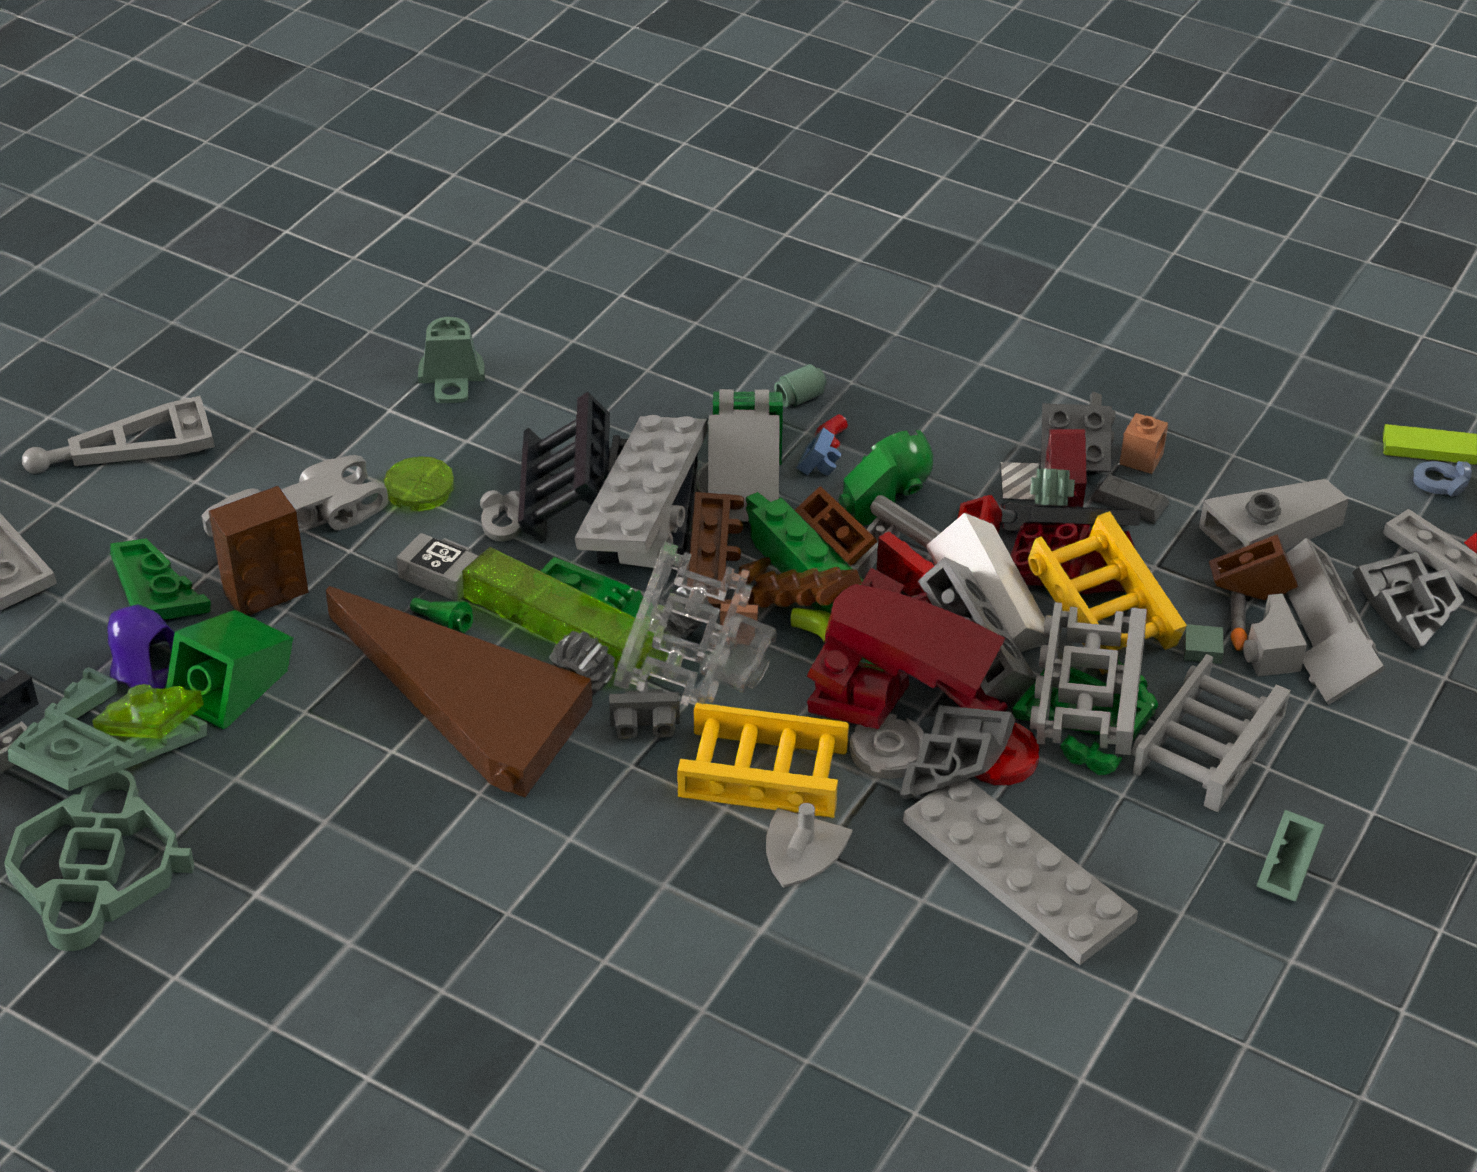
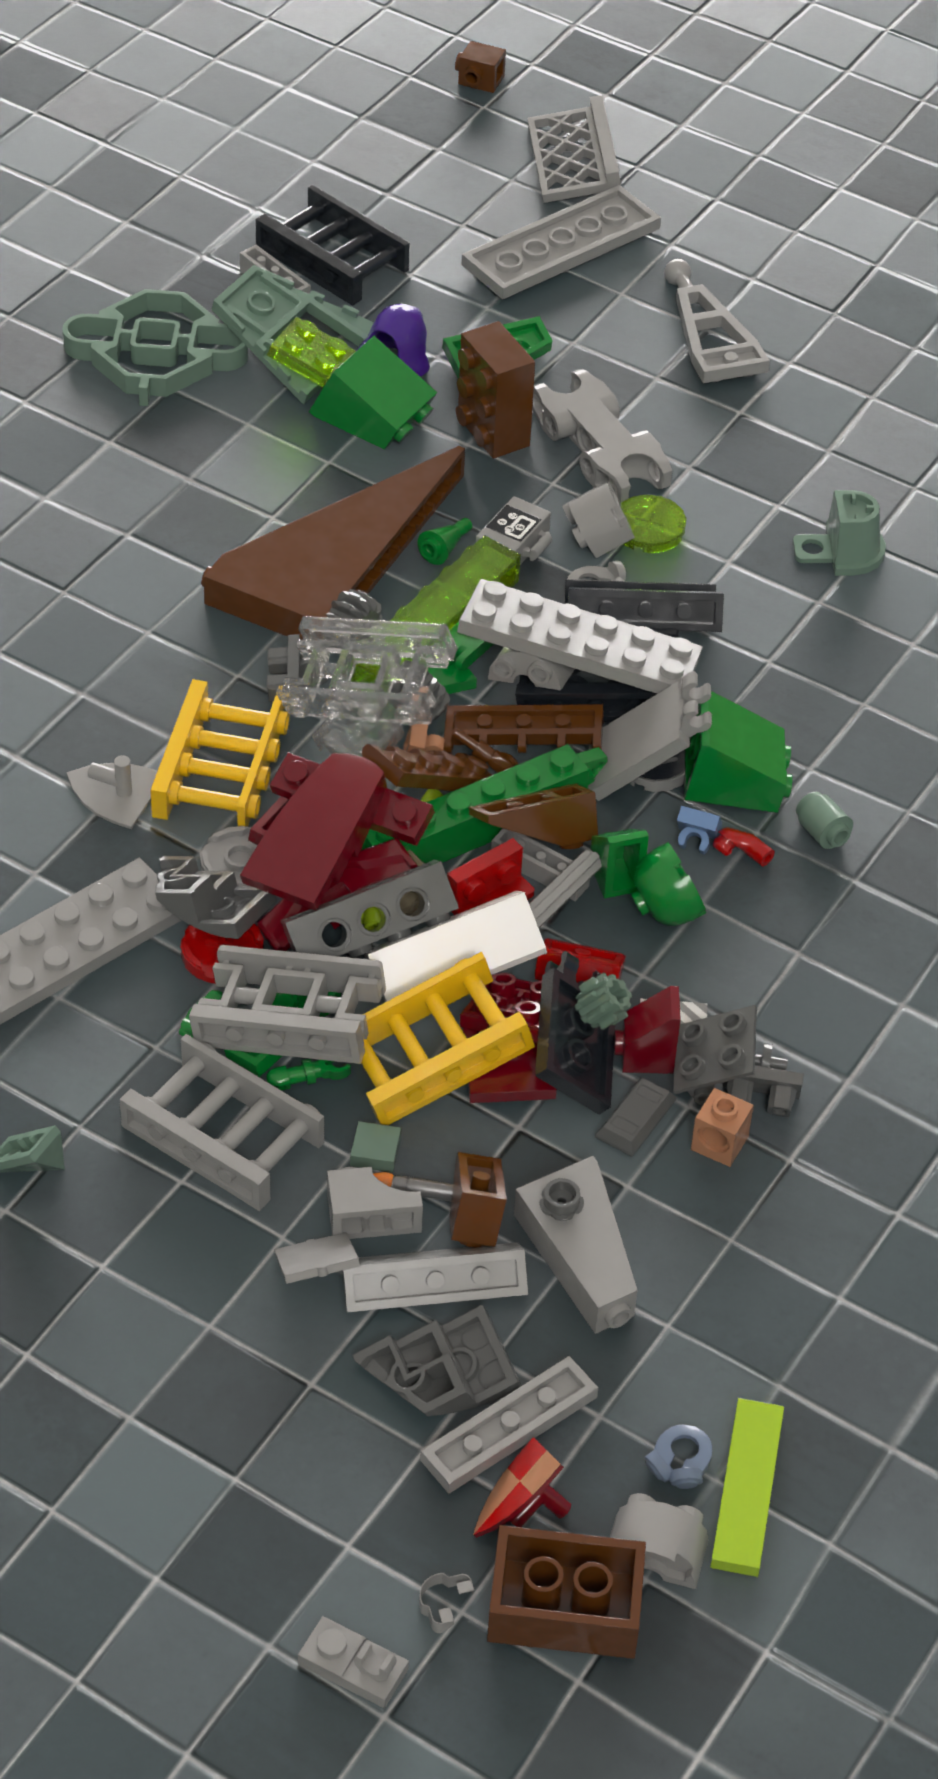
camera: 90 degrees right, 5 degrees up
none -> light grey cylinder [562,482,635,558]

